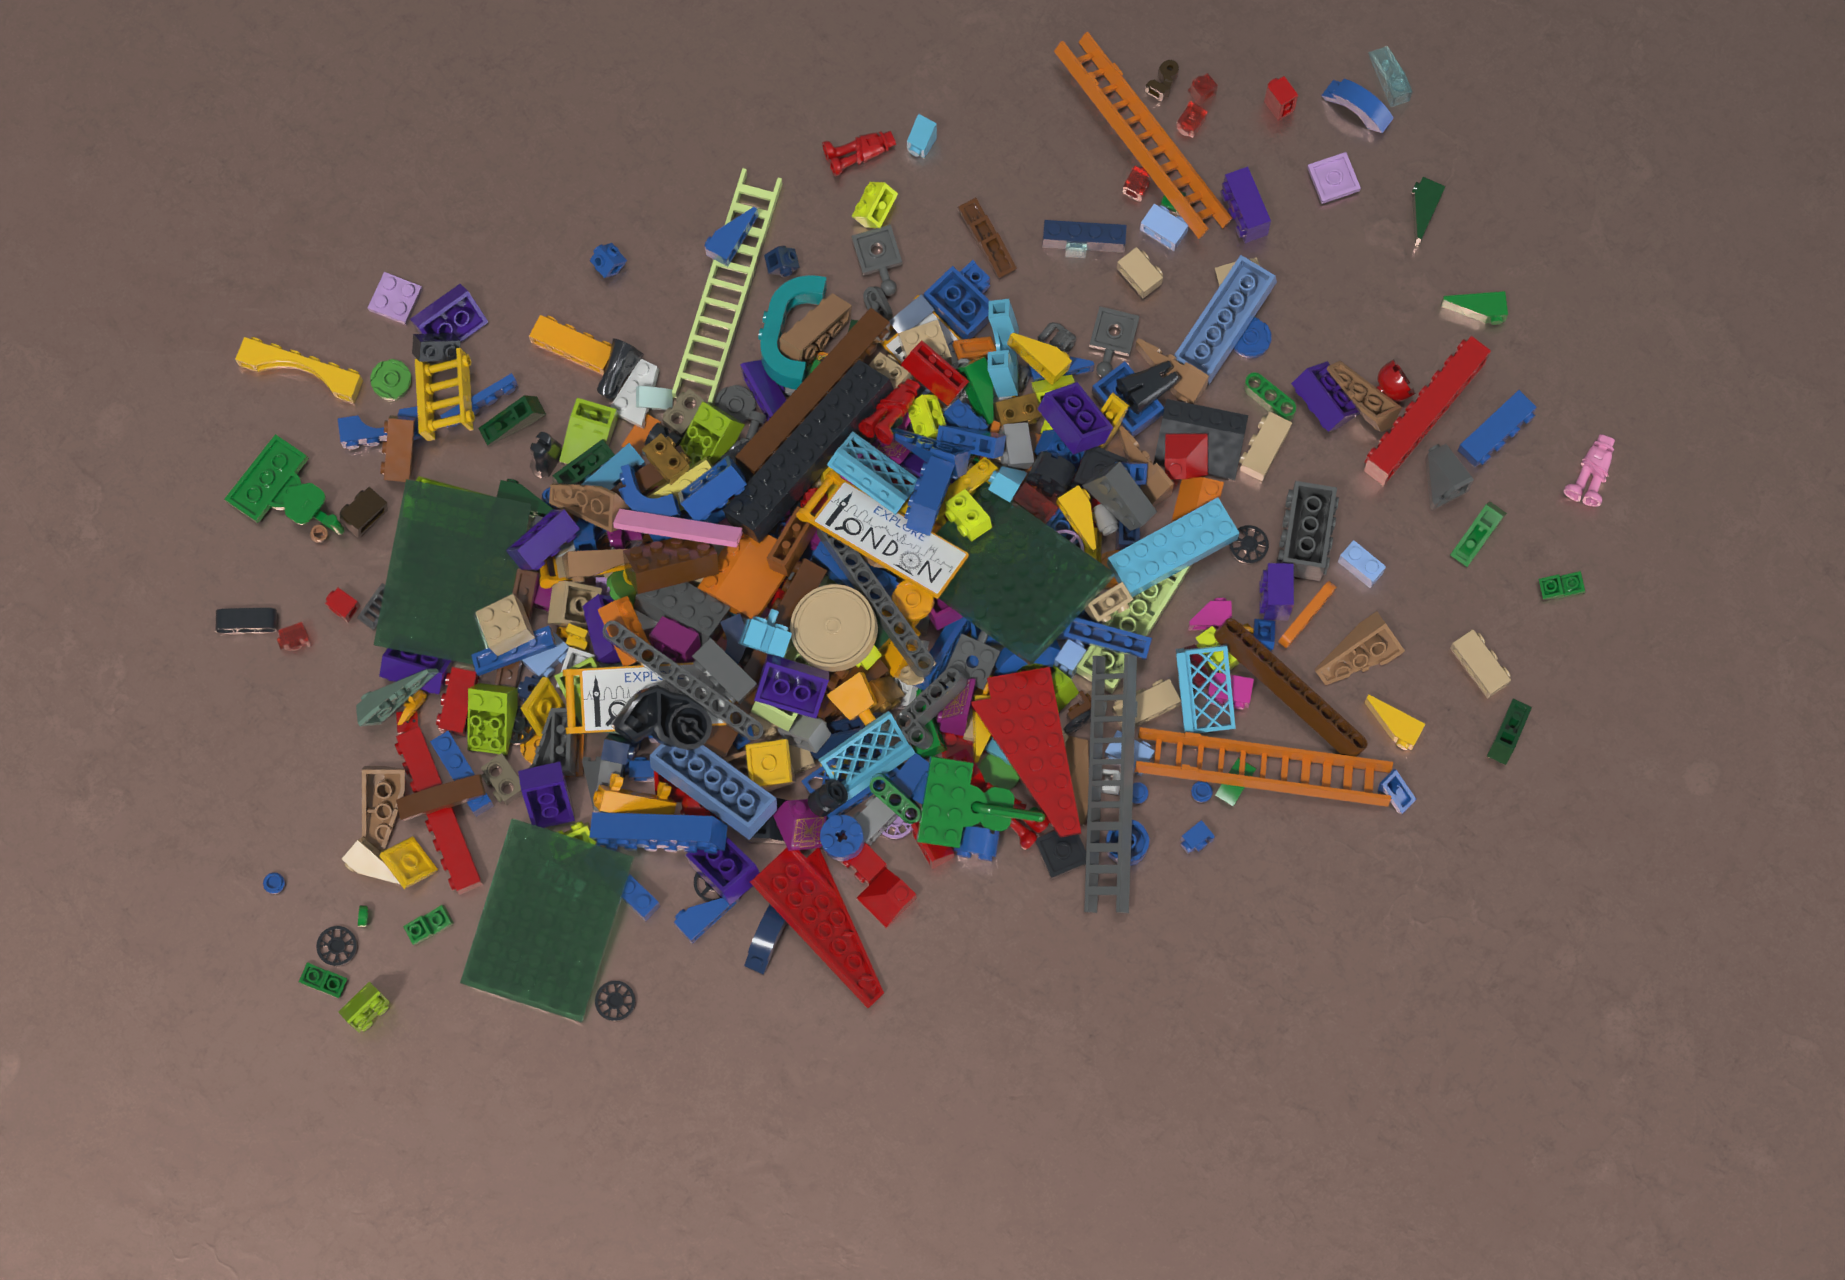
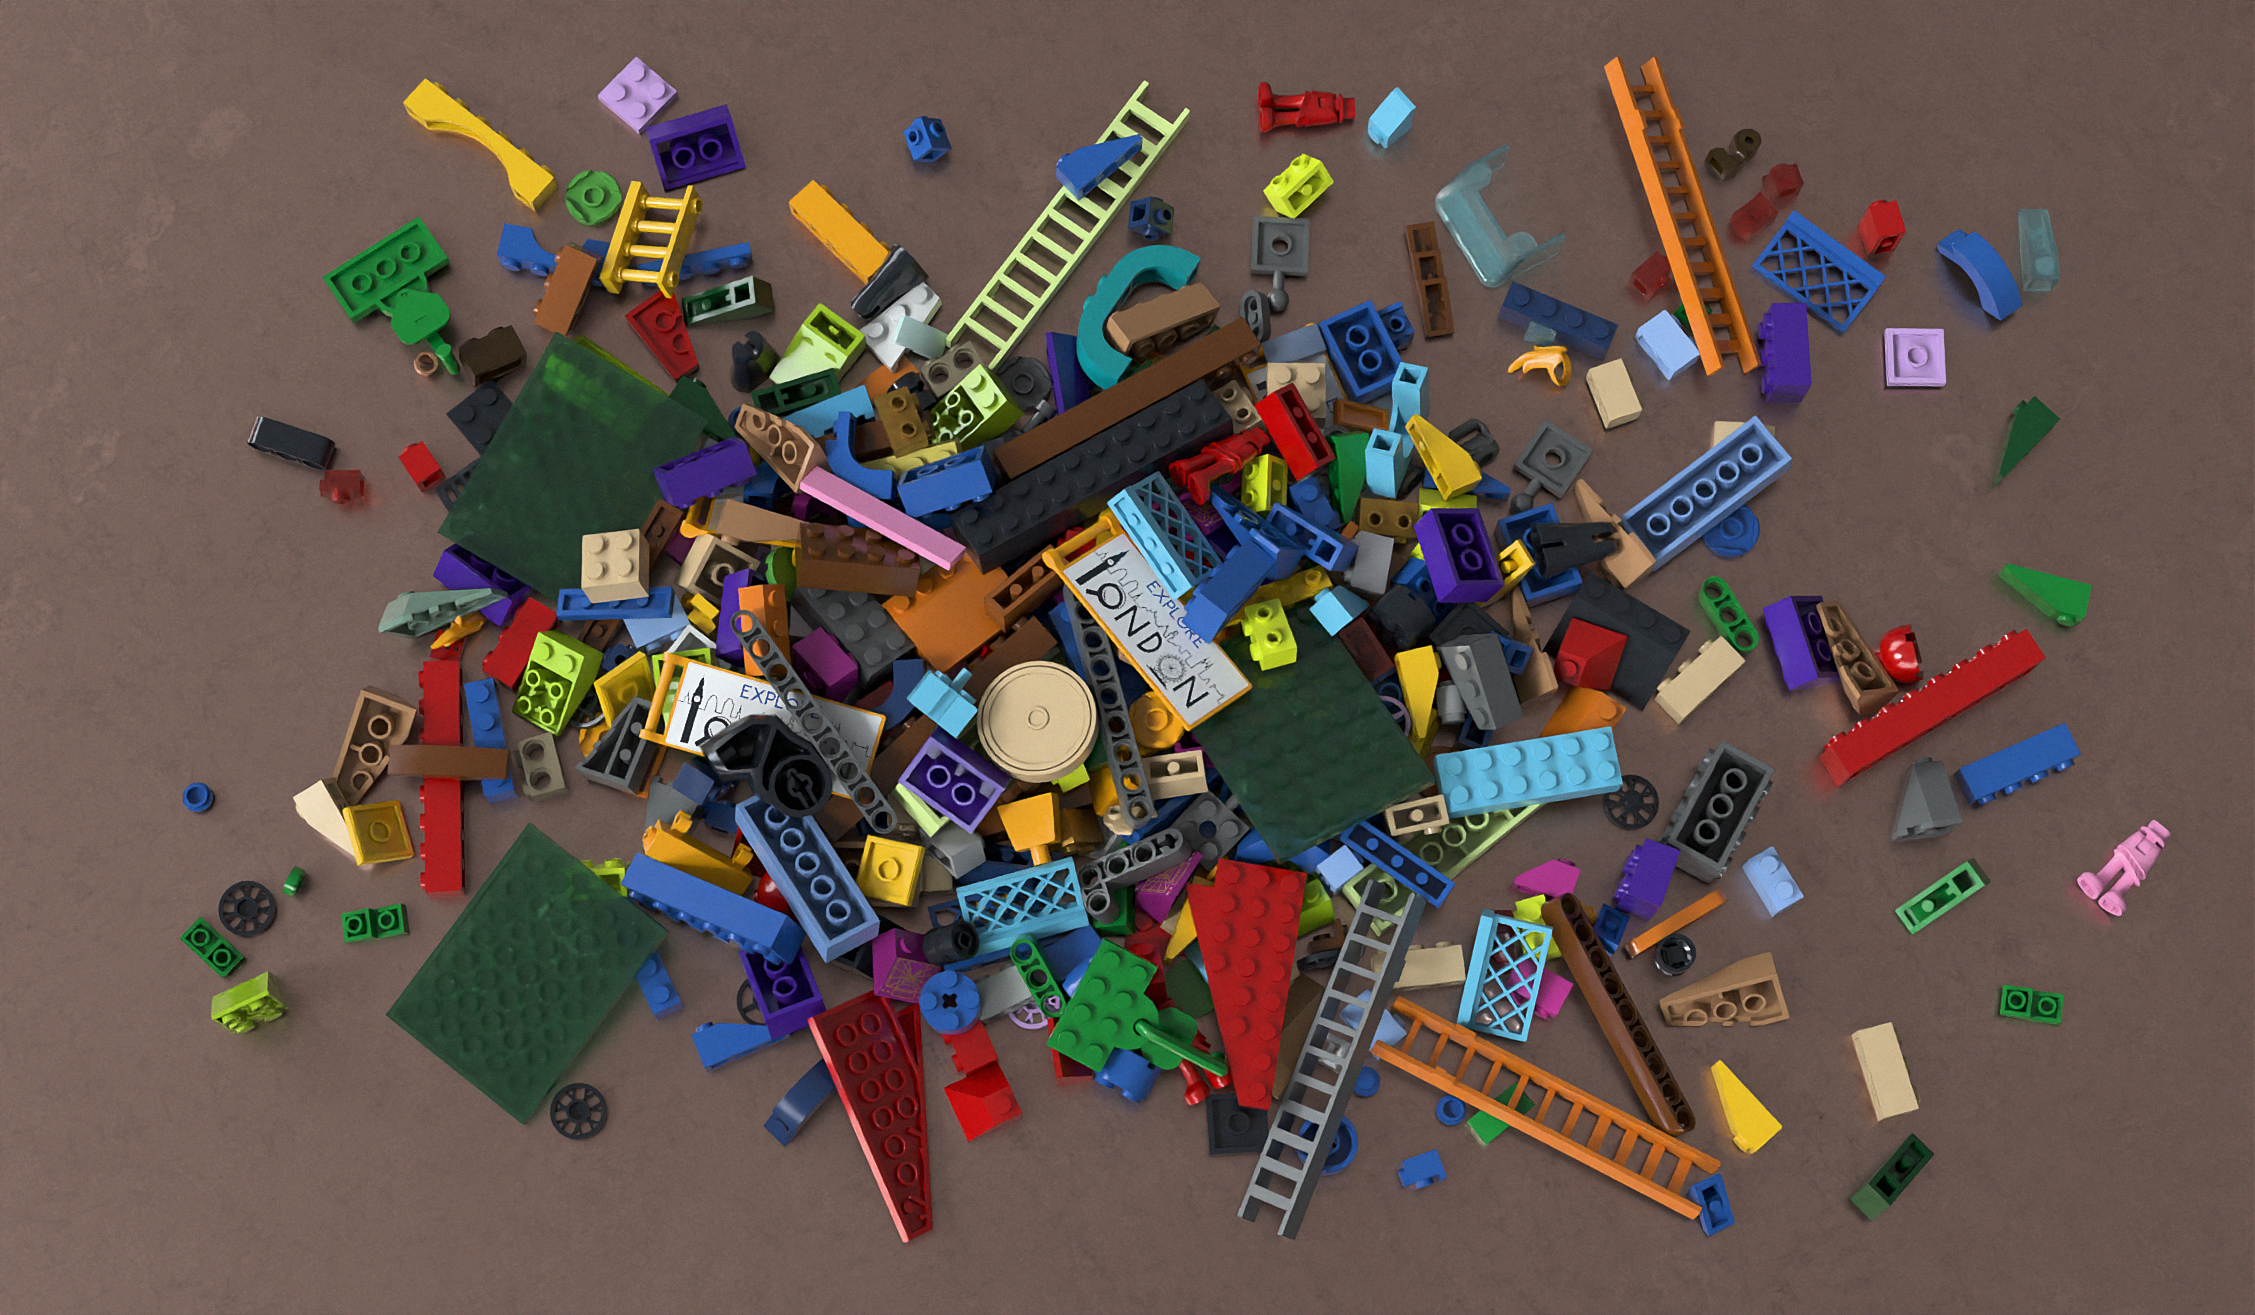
camera: 15 degrees right, 0 degrees up
black brick [412,333,461,362] -> none
dark purple brick [518,762,575,830] -> none
dark grey brick [692,638,758,704] -> none
none -> black plate [446,378,526,458]
none -> red wing [624,290,699,384]
none -> tan brick [1142,749,1208,800]
none -> clear light blue windscreen [1435,144,1566,287]
none -> light orange piece [1508,344,1572,386]
none -> black wheel [1651,934,1696,978]
none -> blue fence [1751,210,1886,334]

